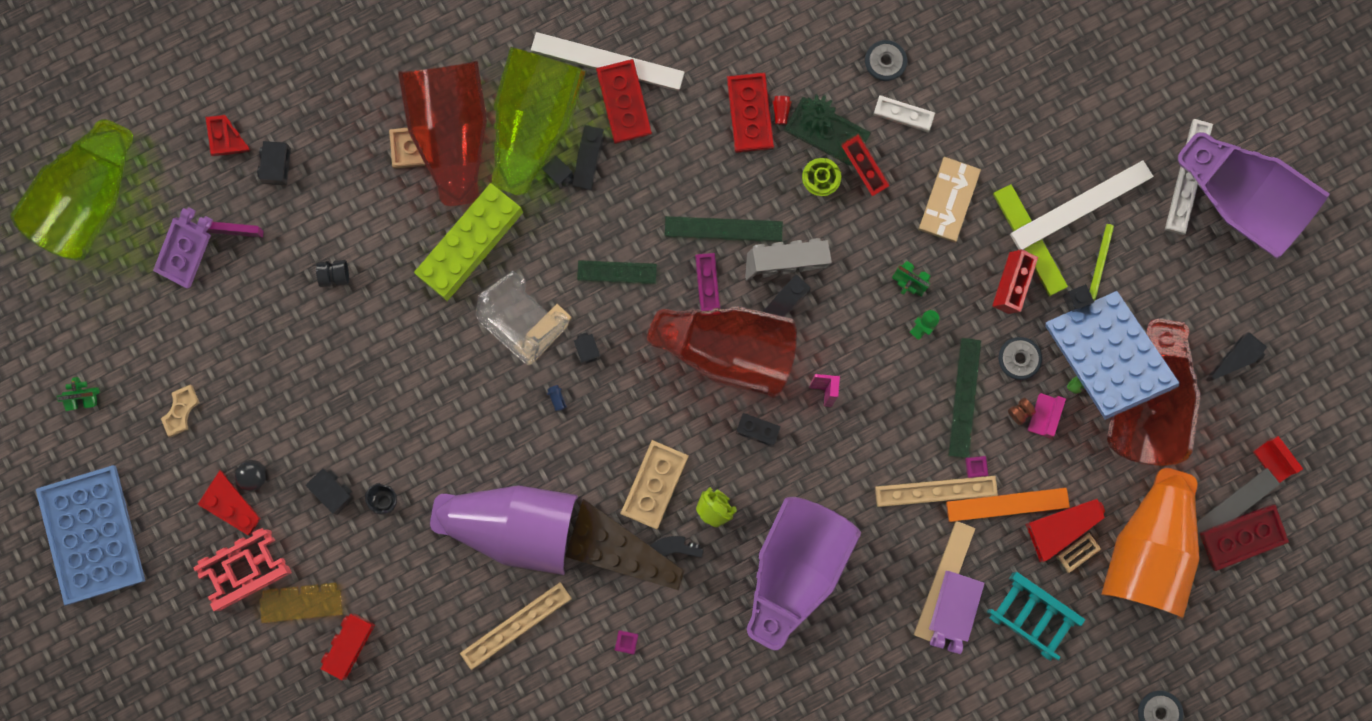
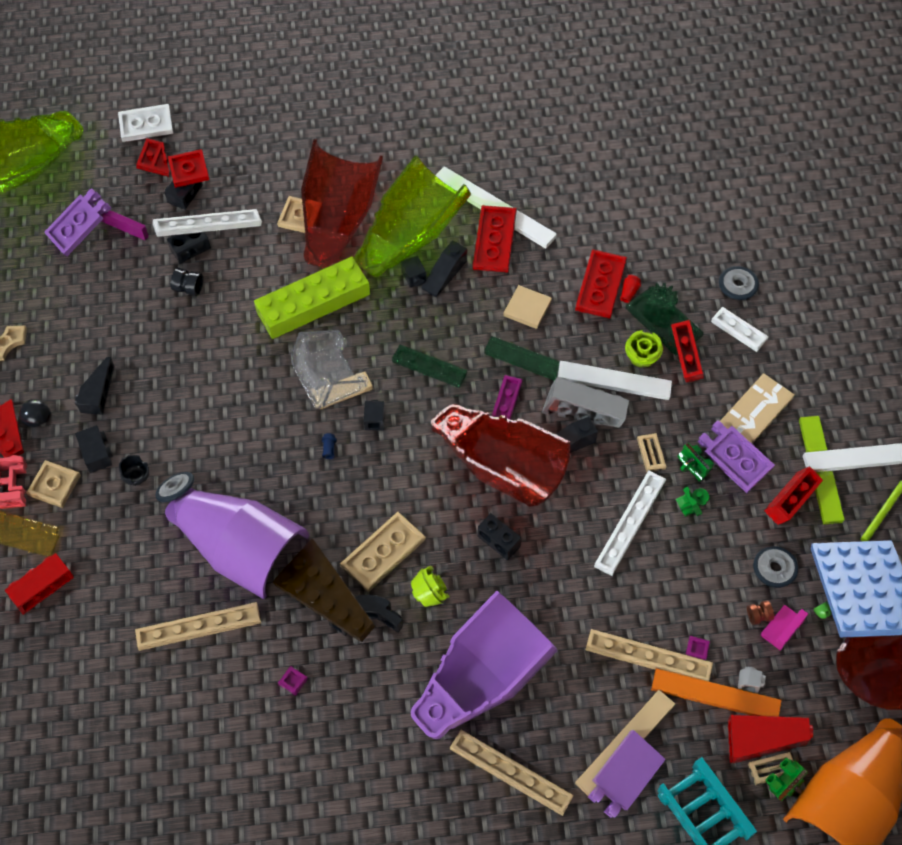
camera: 20 degrees right, 20 degrees down
dark pink panel [809,374,840,407] -> none
clear green tile [948,338,981,458] -> none
black brick [1063,284,1094,312] -> none
none -> tan tile [26,460,81,508]
none -> black slope [75,357,115,415]
none -> white plate [118,104,173,142]
none -> white tile [153,209,262,237]
none -> wheel [155,472,194,502]
none -> black brick [167,232,211,264]
none -> red plate [168,149,209,188]
none -> tan tile [450,730,574,816]
none -> tan tile [504,285,552,329]
none -> white tile [558,361,672,400]
none -> white tile [594,470,666,576]
none -> tan tile [637,433,666,472]
none -> medium lavender tile [698,420,775,493]
none -> light grey plate [738,667,766,694]
none -> green hips [765,758,808,801]

